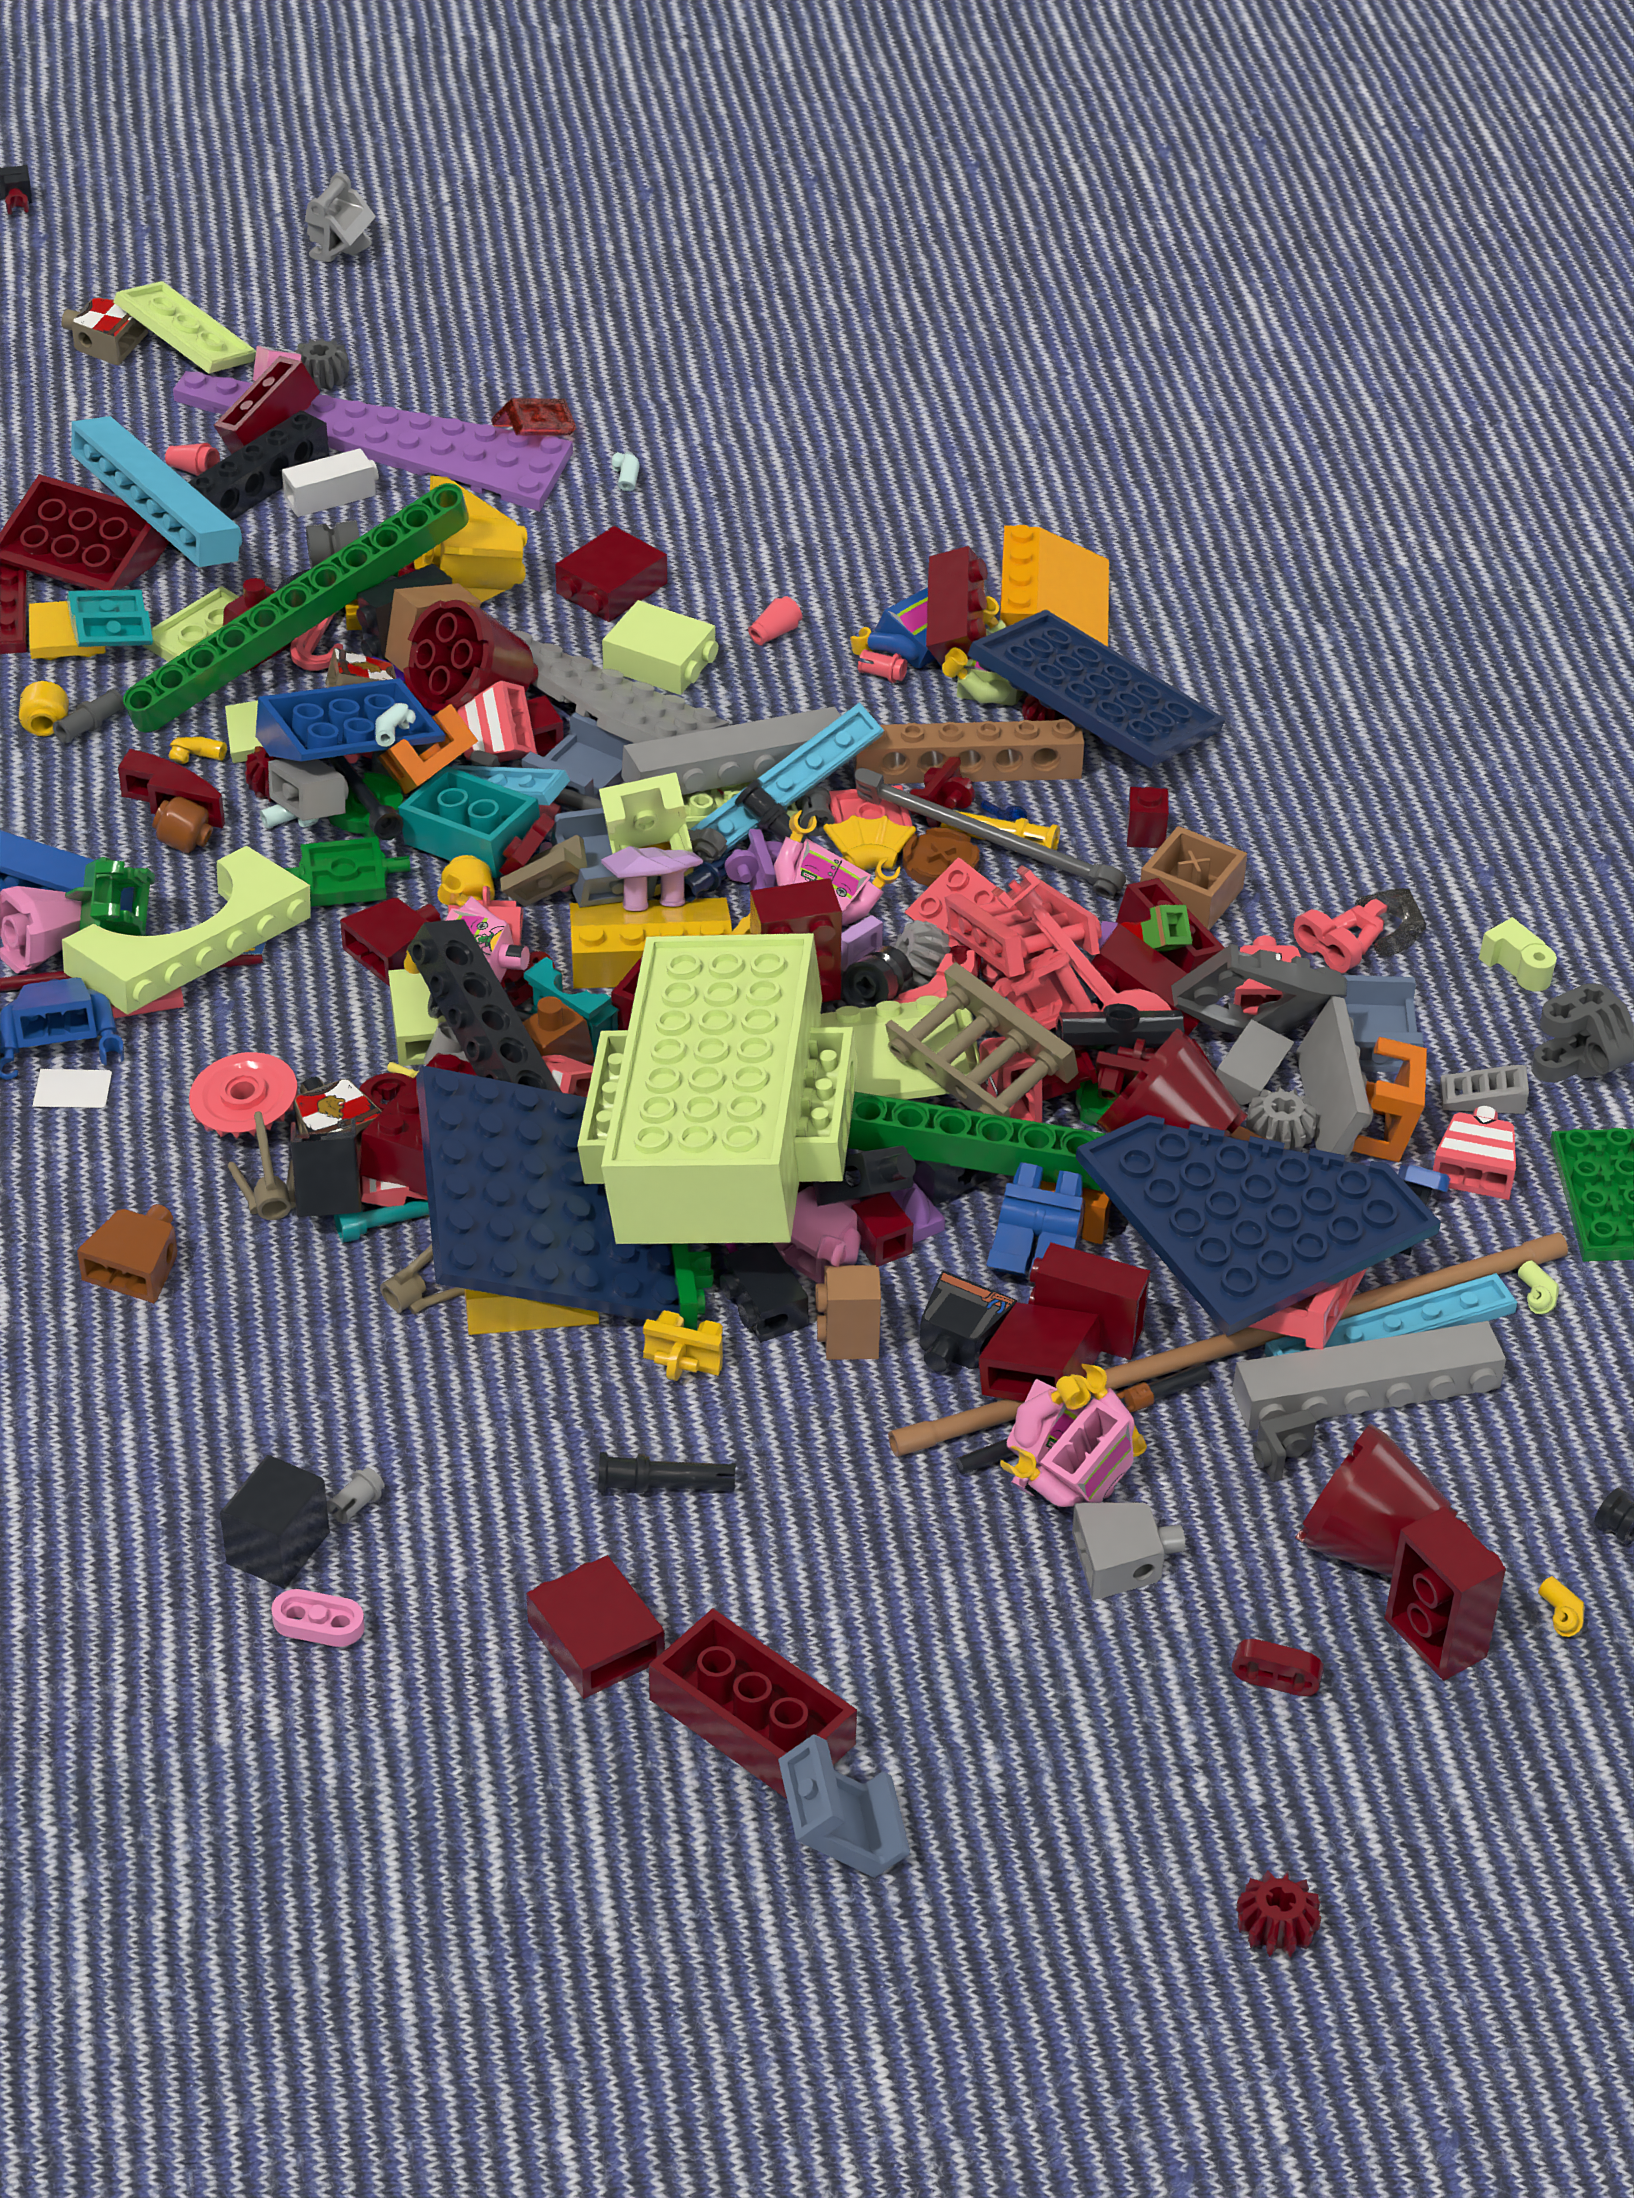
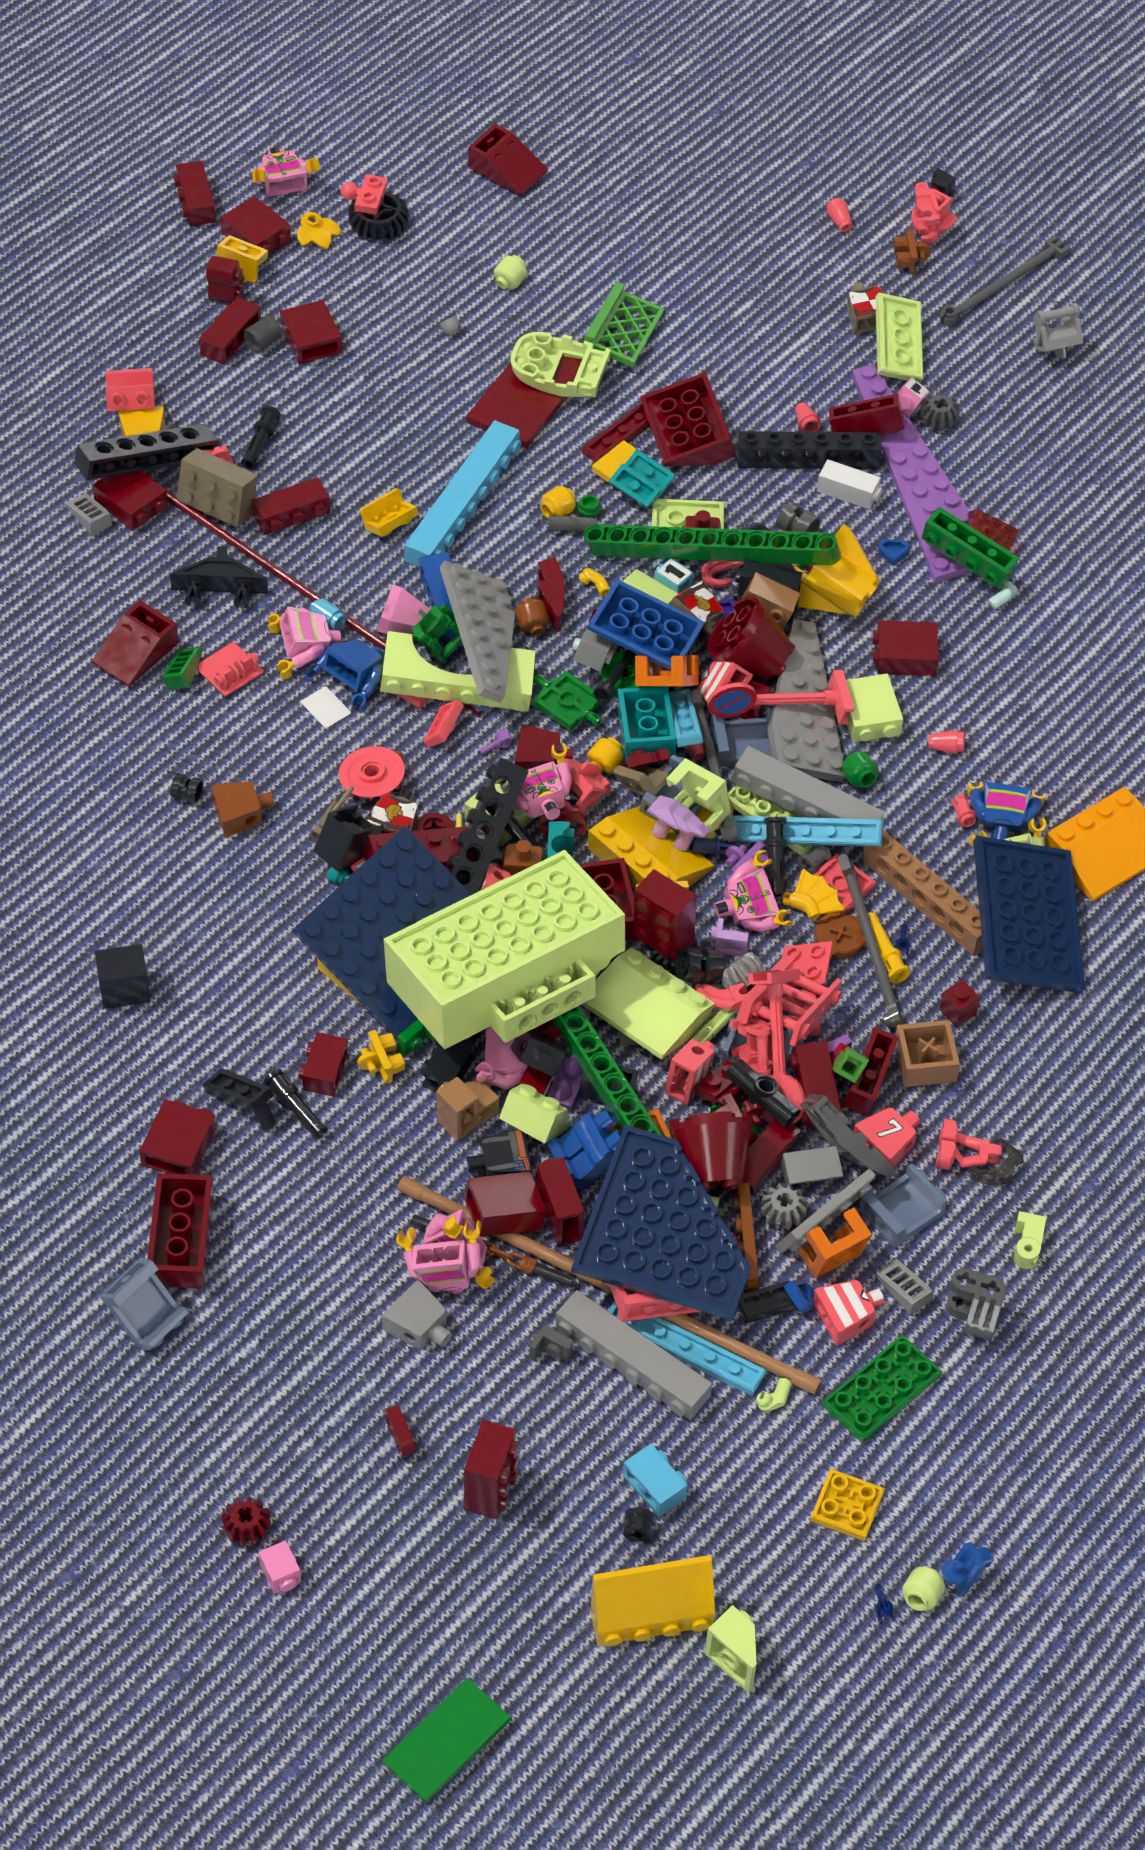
camera: 50 degrees right, 10 degrees up
medium azure brick [71,416,242,567] -> none
bright pink plate [271,1589,365,1647] -> none
light grey pin [327,1467,384,1524] -> none
light aqua arm [375,703,416,747] -> none
dark tan fence [885,962,1079,1118] -> none
dark red hips [909,757,975,827] -> none
dark red brick [926,546,988,666] -> none
dark red cone [1295,1423,1458,1578] -> none
yellow arm [1538,1576,1585,1637] -> none
none -> black wheel [170,773,203,804]
none -> black piece [202,1068,276,1130]
none -> bright pink brick [259,1540,301,1594]
none -> dark red brick [299,1032,348,1097]
none -> coral plate [423,700,464,747]
none -> light grey wing [439,560,515,703]
none -> medium lavender hand [479,728,512,755]
none -> yellowish green slope [499,1084,570,1143]
none -> green plate [577,495,601,517]
none -> medium azure brick [623,1444,688,1517]
none -> brick [654,558,693,593]
none -> coral piece [707,670,855,725]
none -> green head [841,751,879,789]
none -> dark orange hips [893,229,931,274]
none -> coral piece [911,182,958,244]
none -> green brick [921,507,1019,590]
none -> dark grey hinge [939,236,1072,327]

